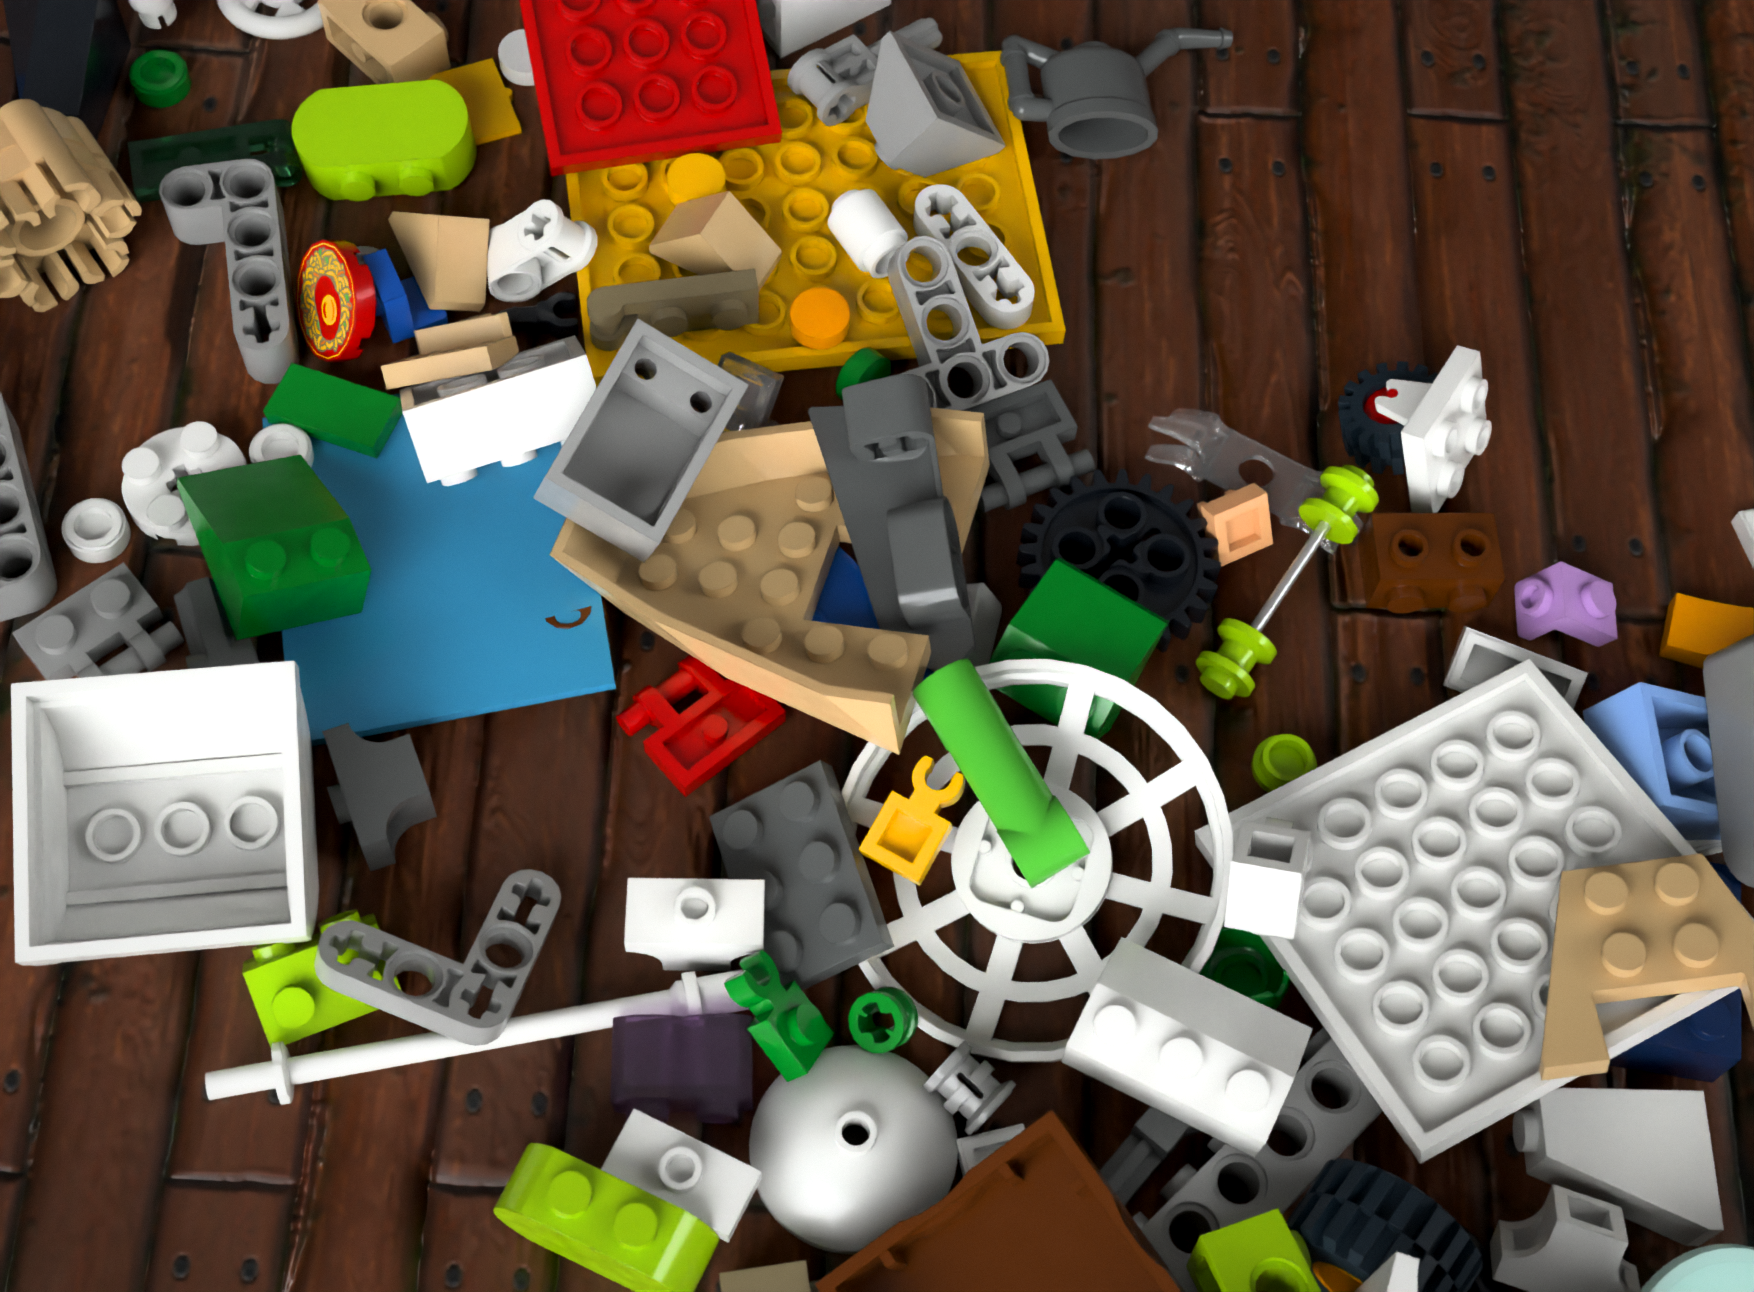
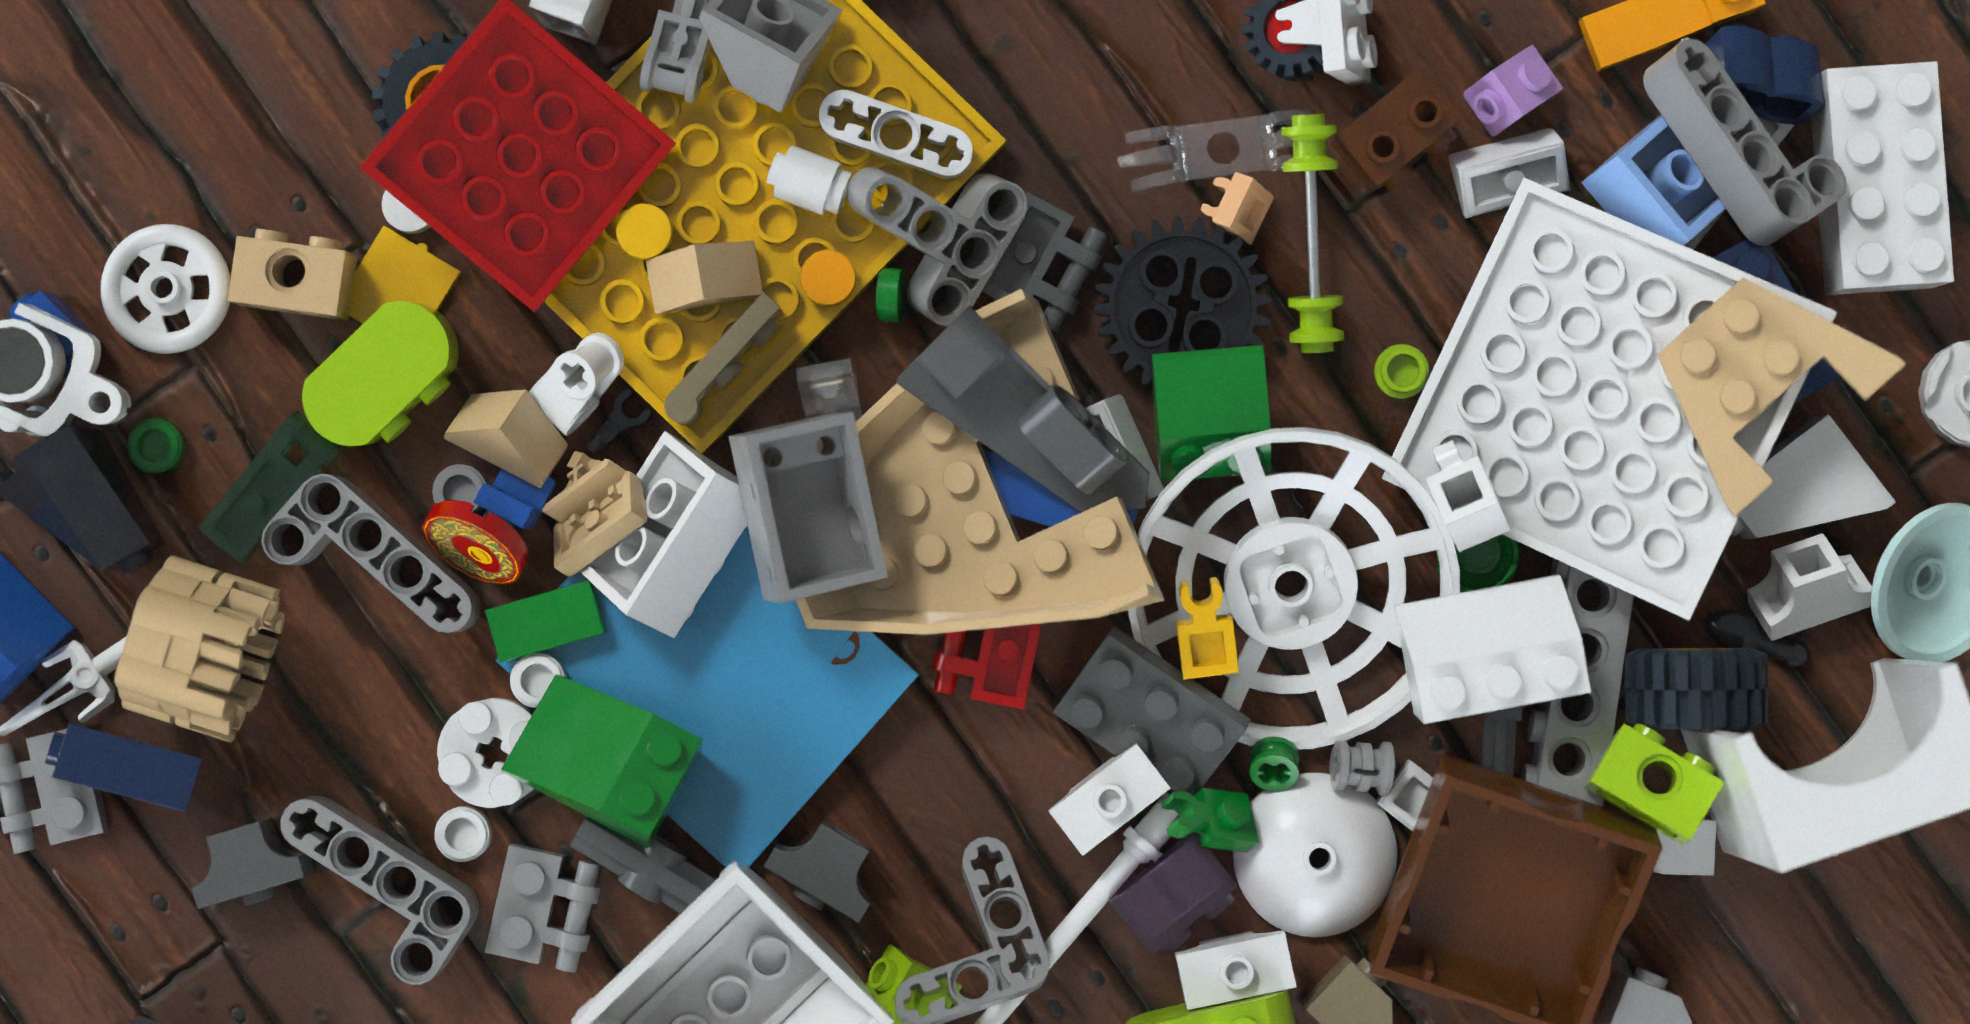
camera: 30 degrees left, 25 degrees up
bright green piece [913,658,1090,889] -> none

